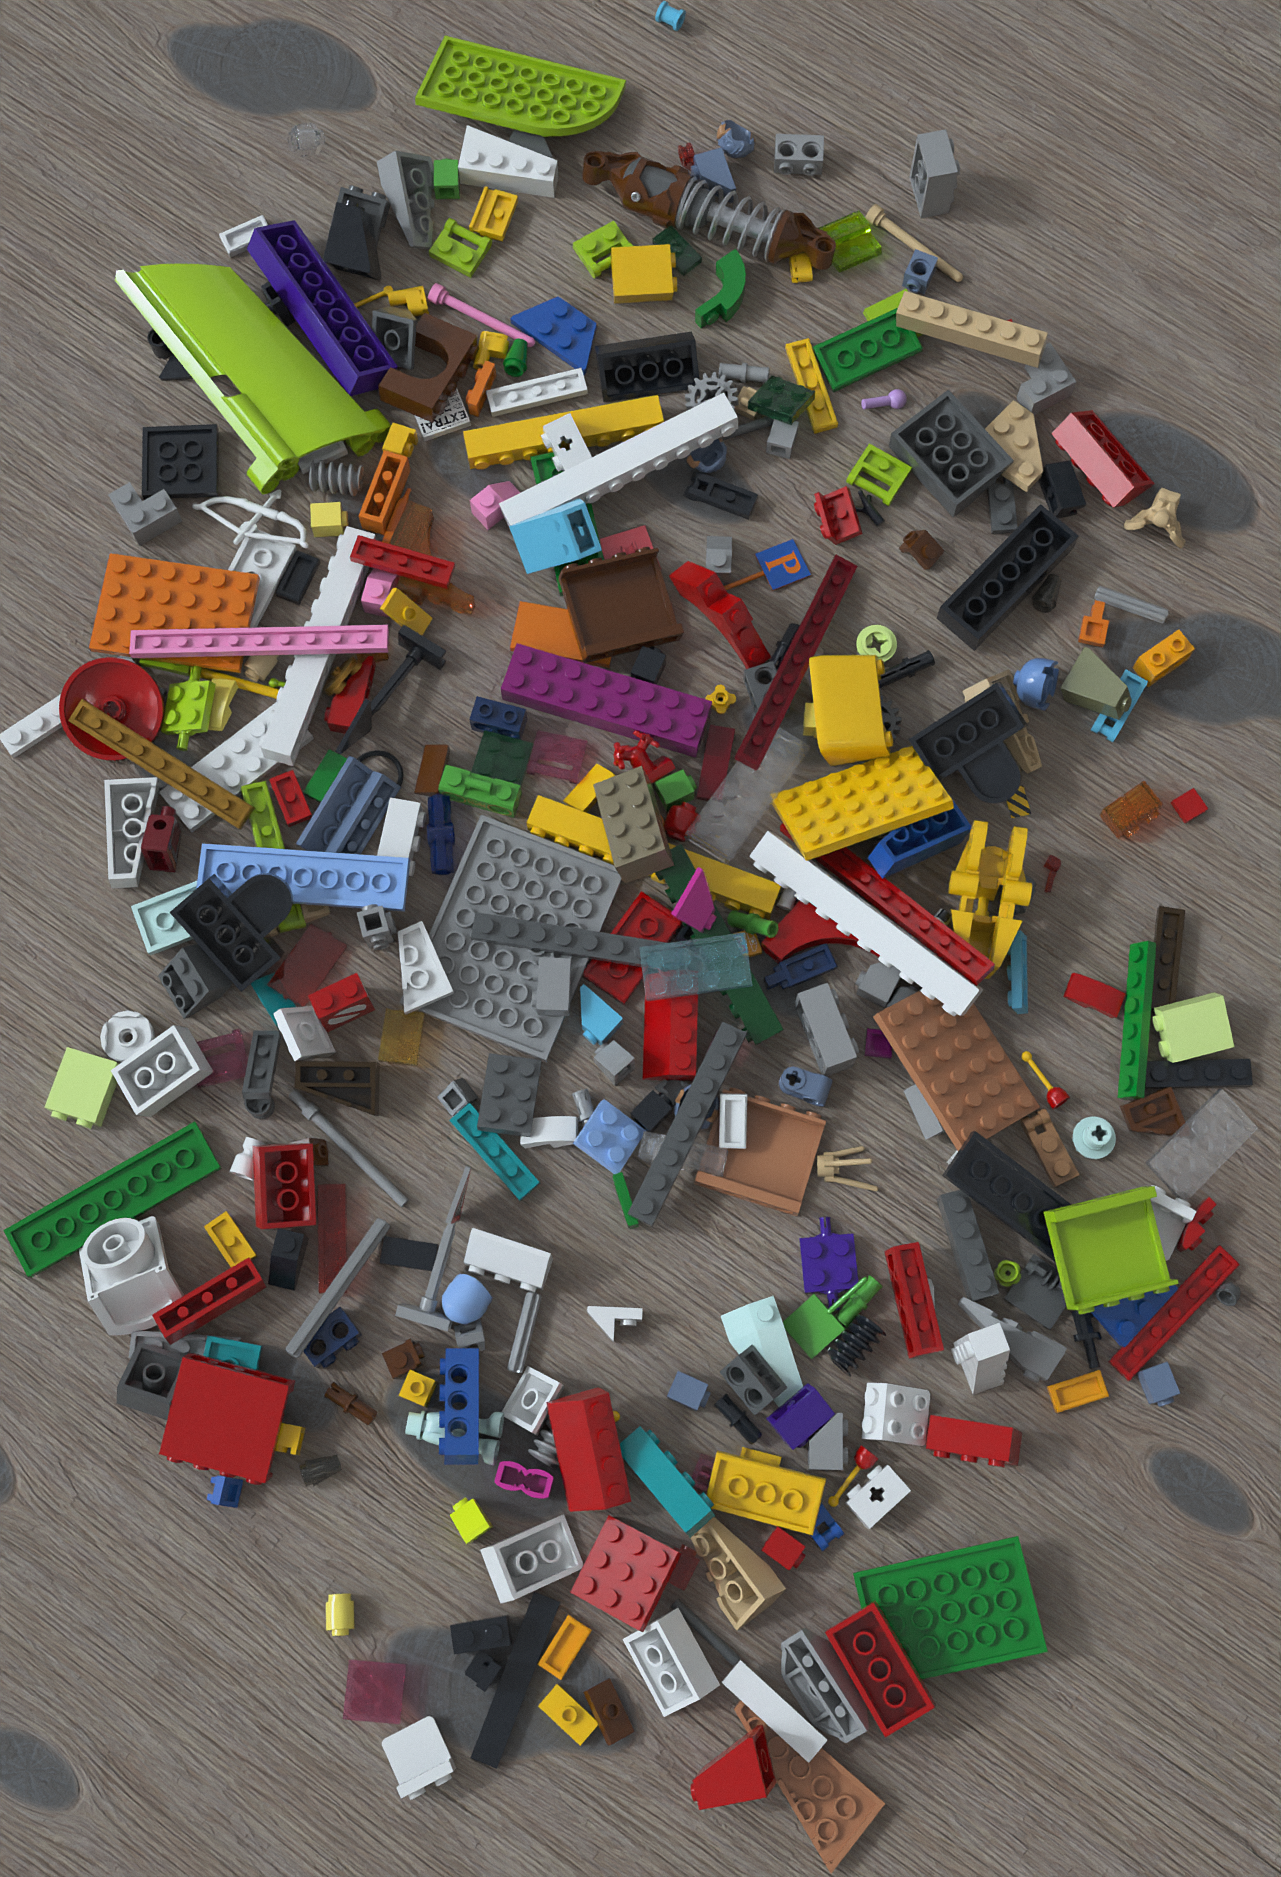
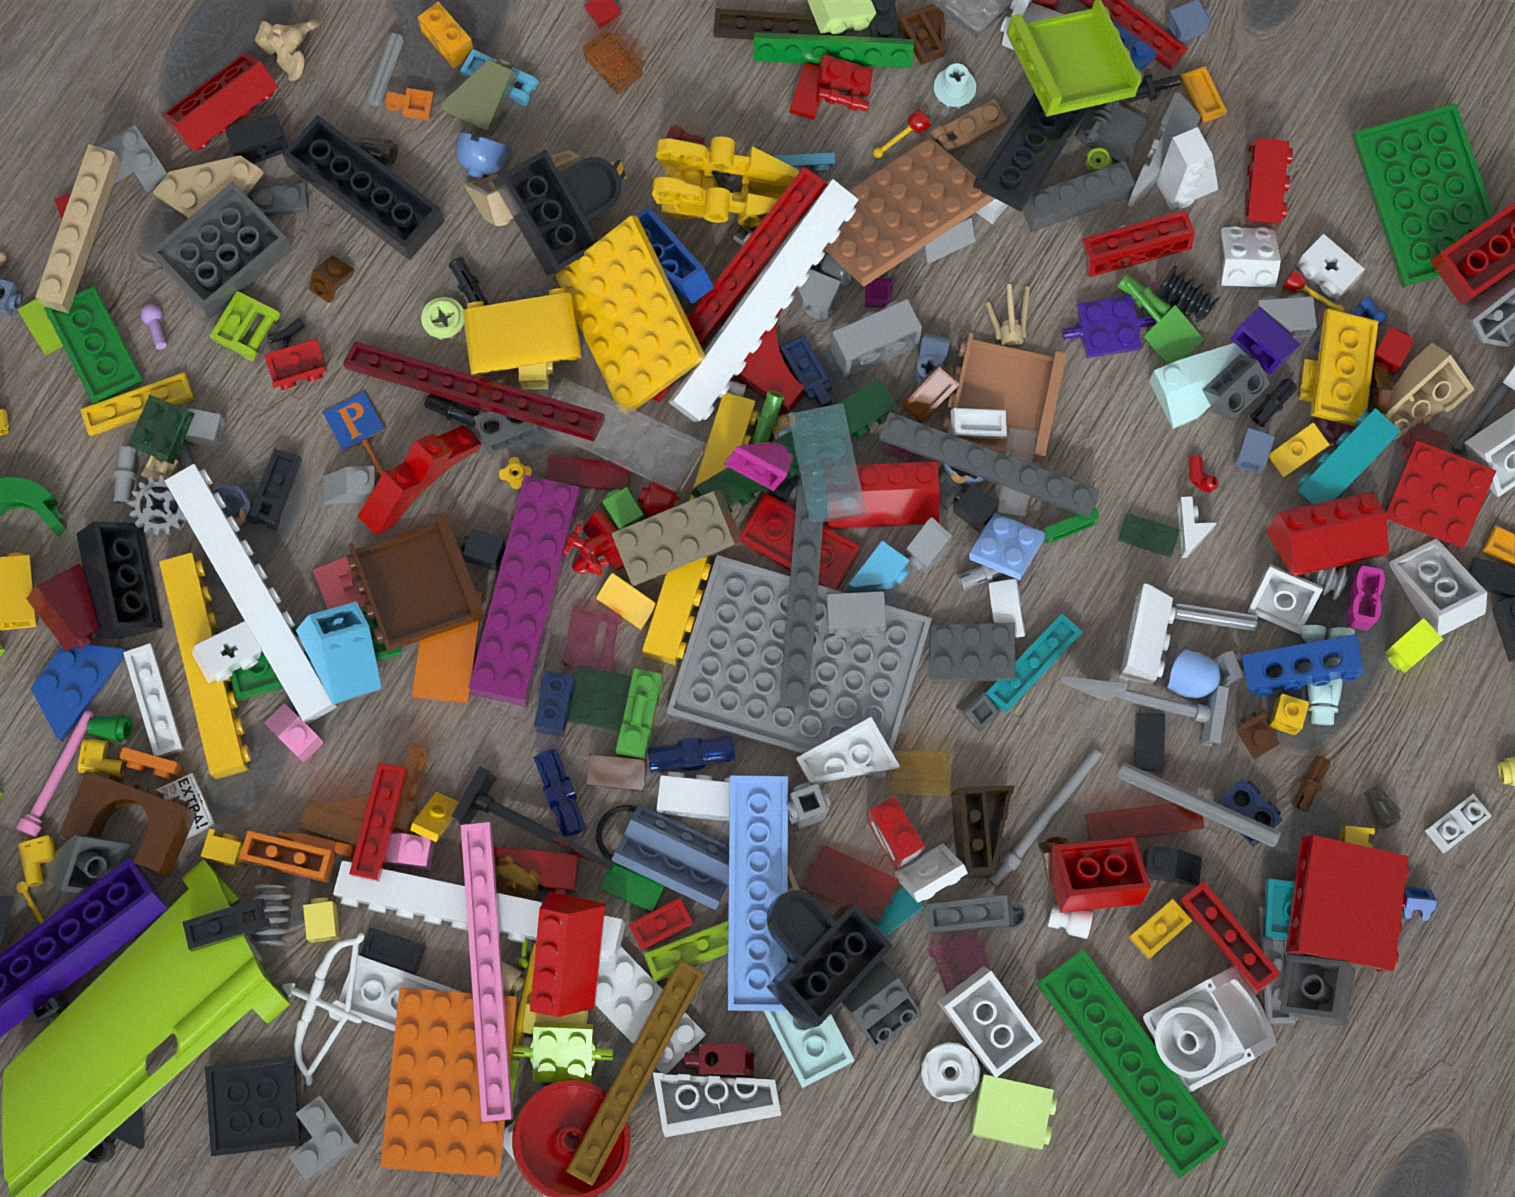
camera: 95 degrees left, 0 degrees up
none -> dark red slope [26,563,99,652]
none -> black plate [182,899,271,952]
none -> red slope [530,892,606,1017]
none -> clear blue piece [533,749,587,837]
none -> red plate [816,54,873,112]
none -> tile [902,364,960,422]
none -> clear green plate [1117,513,1180,558]
none -> red arm [1189,455,1219,493]
none -> yellow plate [1269,422,1331,478]
none -> reddish brown plate [1370,362,1393,414]
none -> white slope [1425,793,1492,854]

